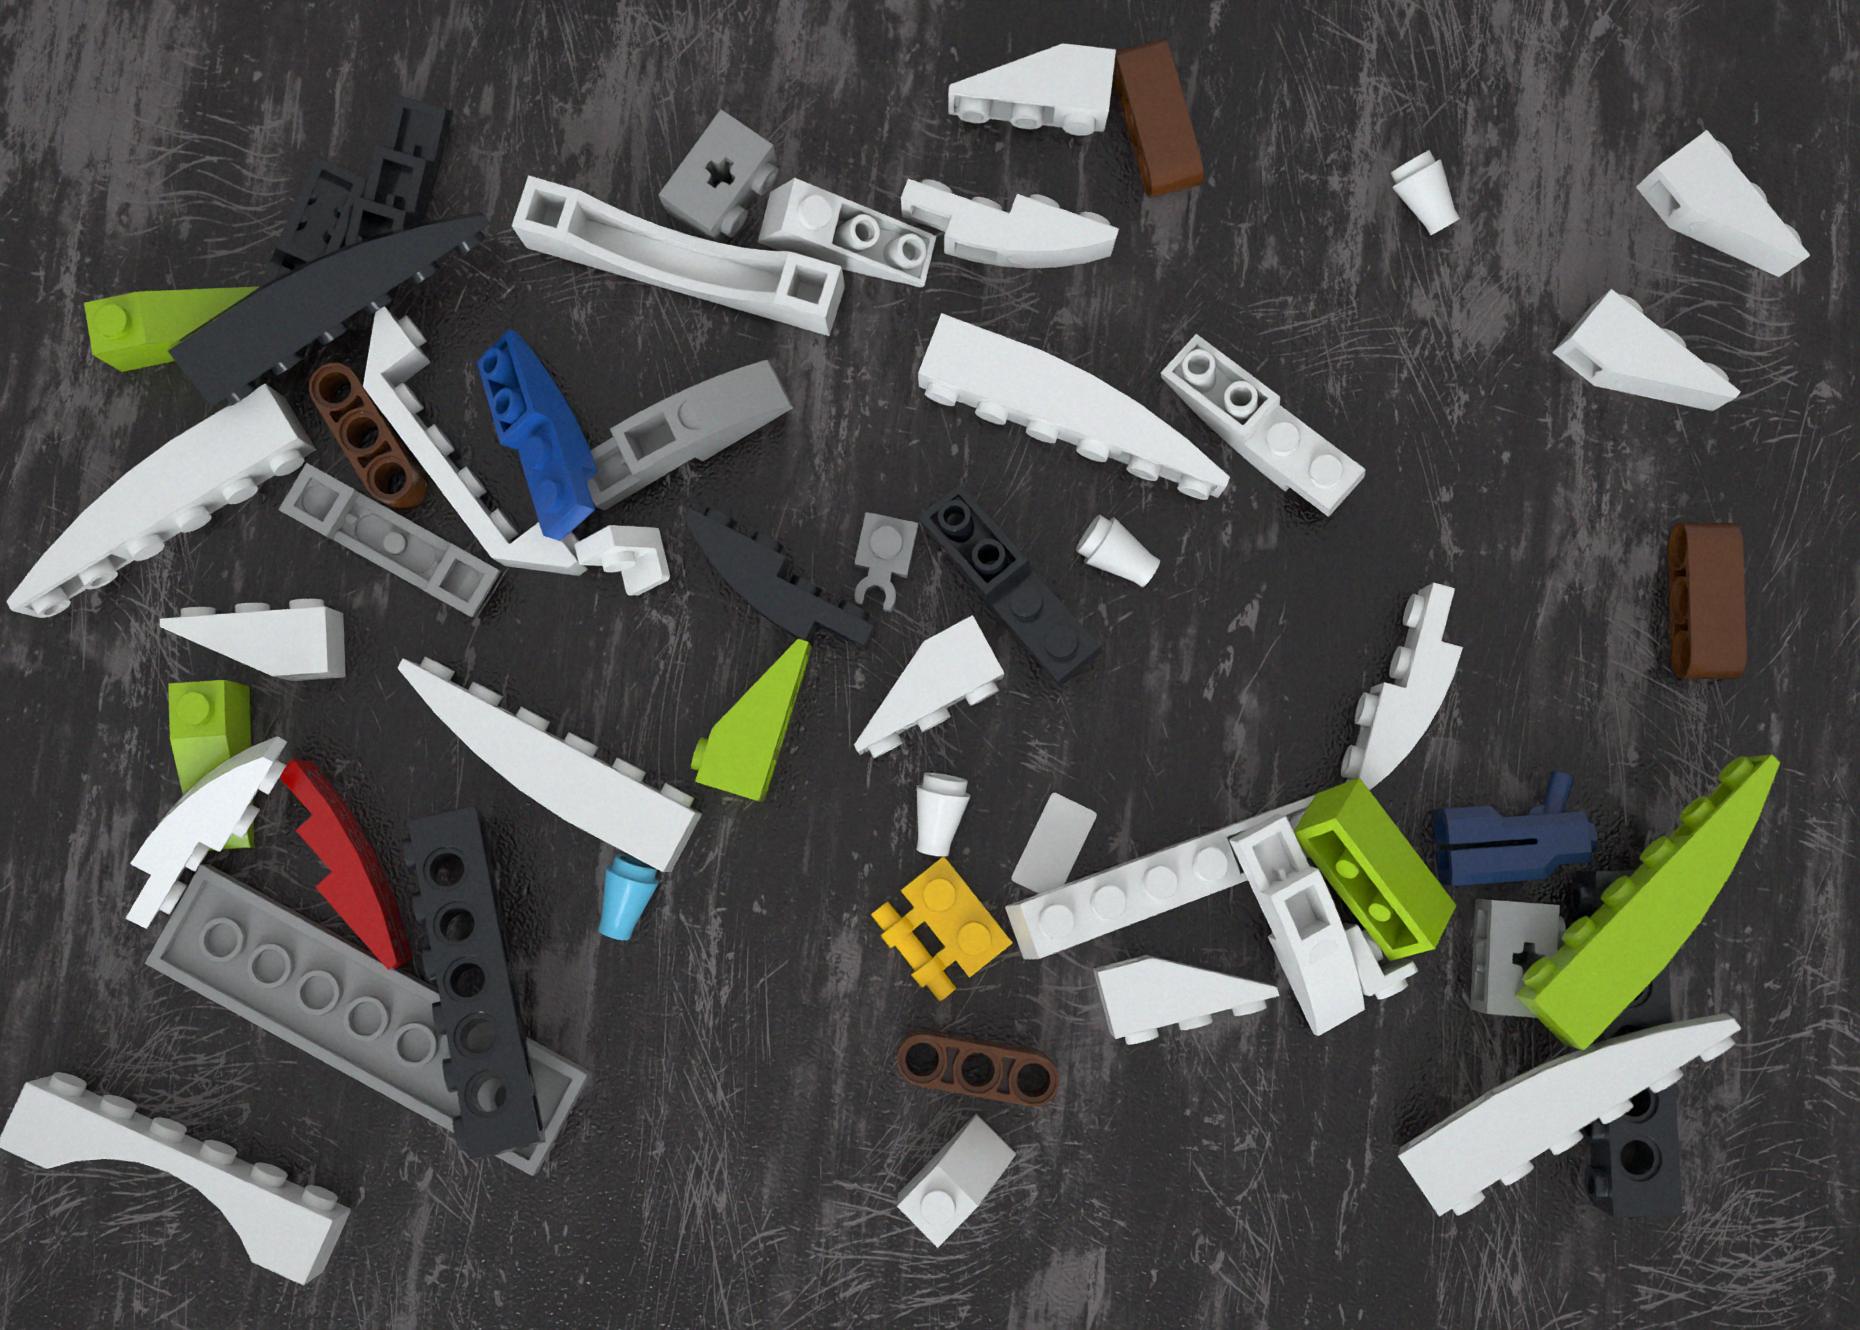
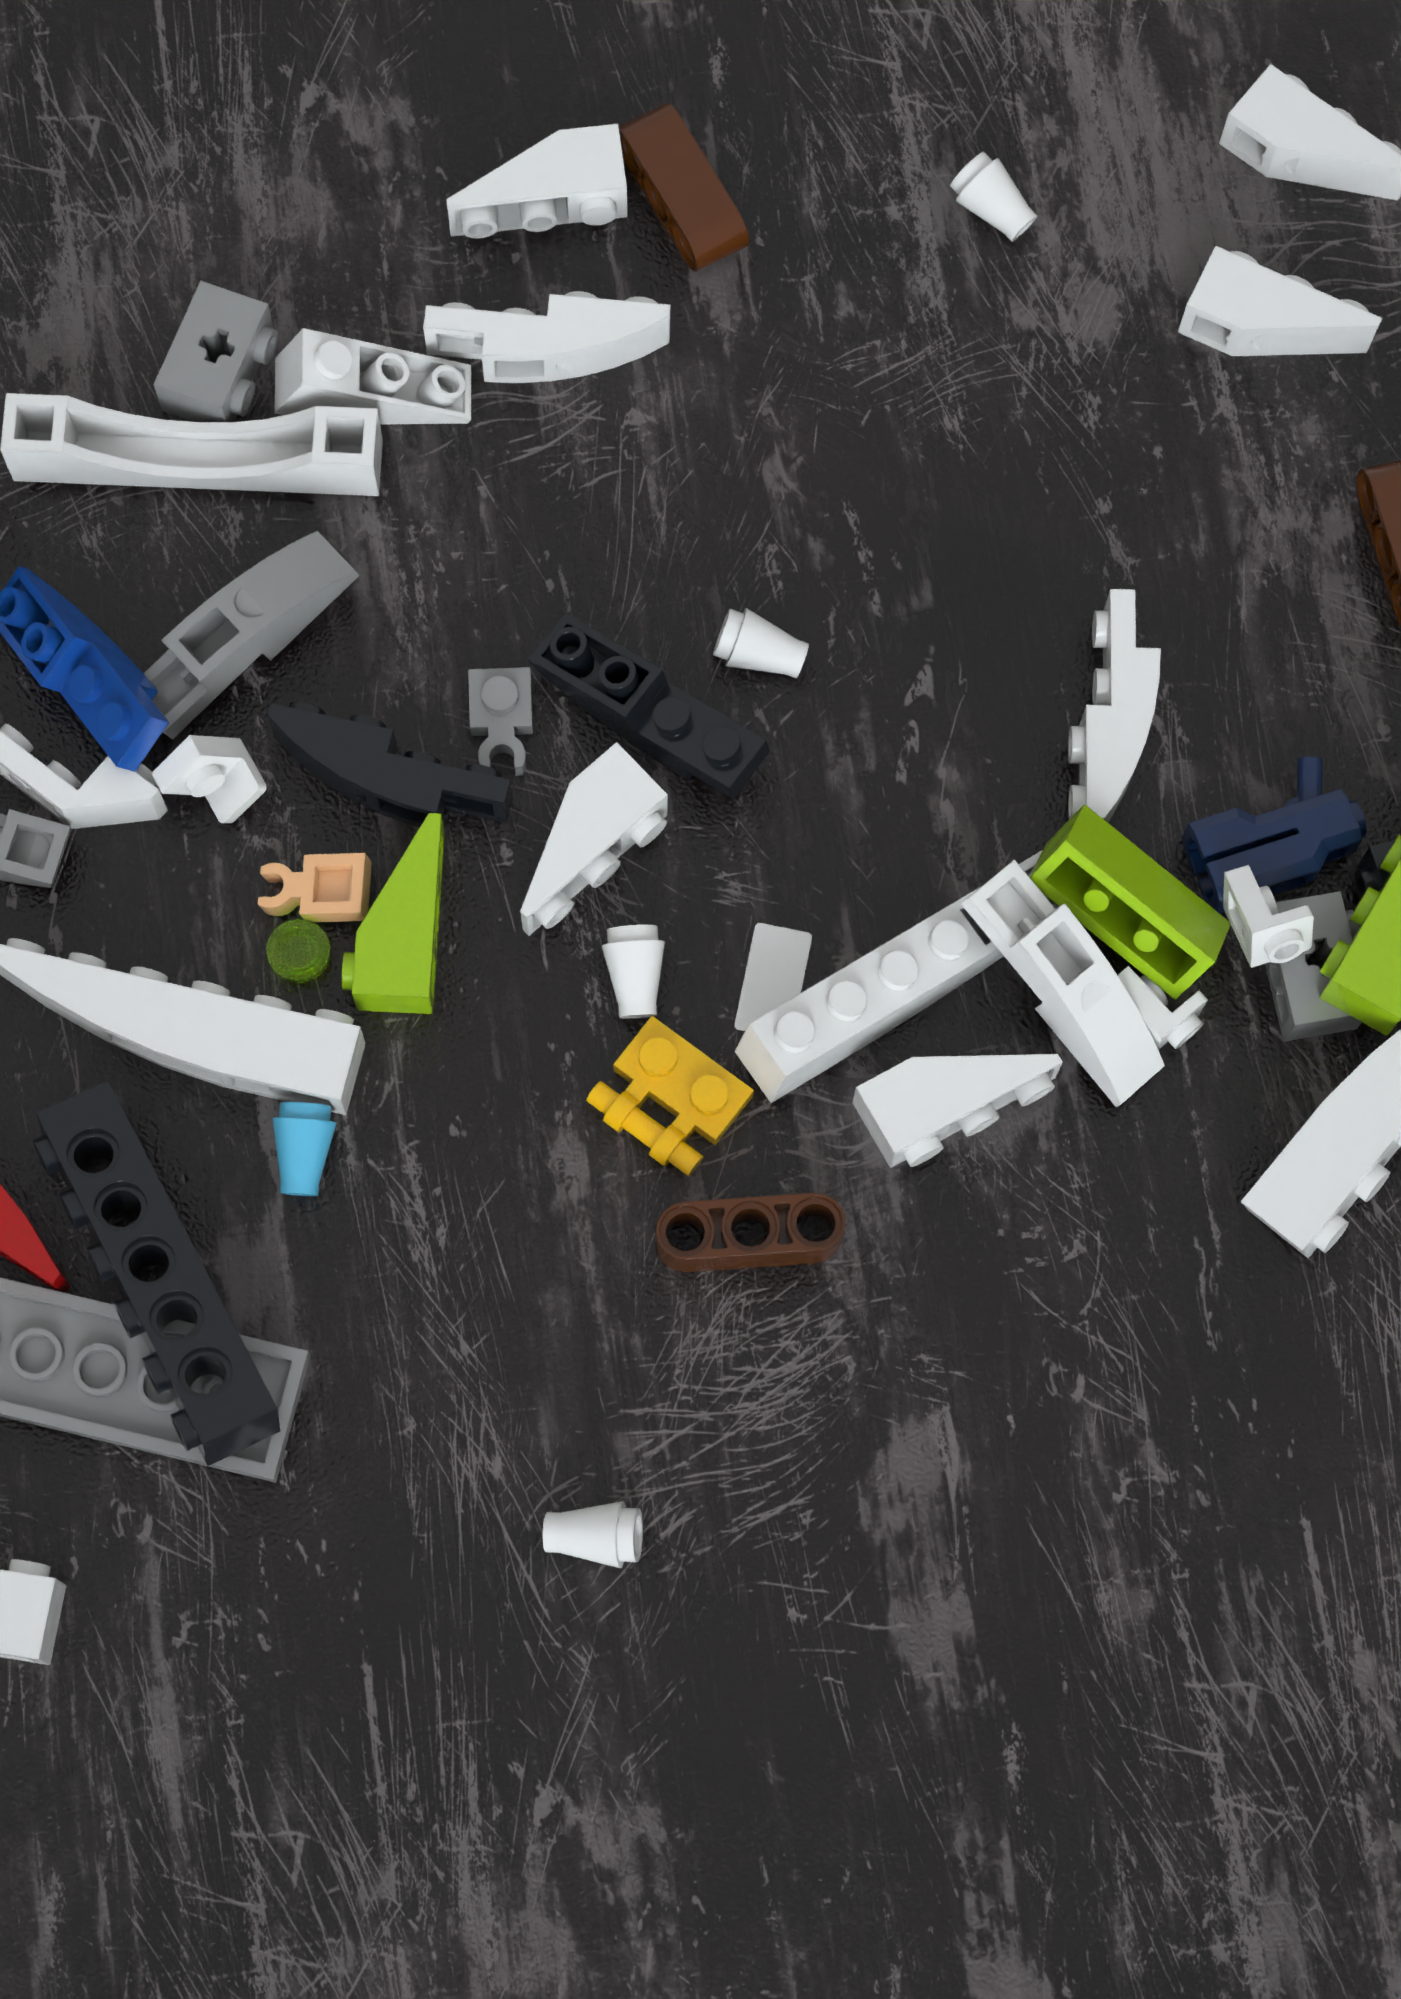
camera: 20 degrees left, 10 degrees down
white slope [897,1113,1016,1248] -> none
white slope [918,313,1230,500] -> none
white slope [1161,334,1366,517] -> none
none -> light nougat plate [258,853,372,923]
none -> clear neon green plate [266,919,331,983]
none -> white cone [542,1501,643,1569]
none -> white bracket [1223,865,1314,968]

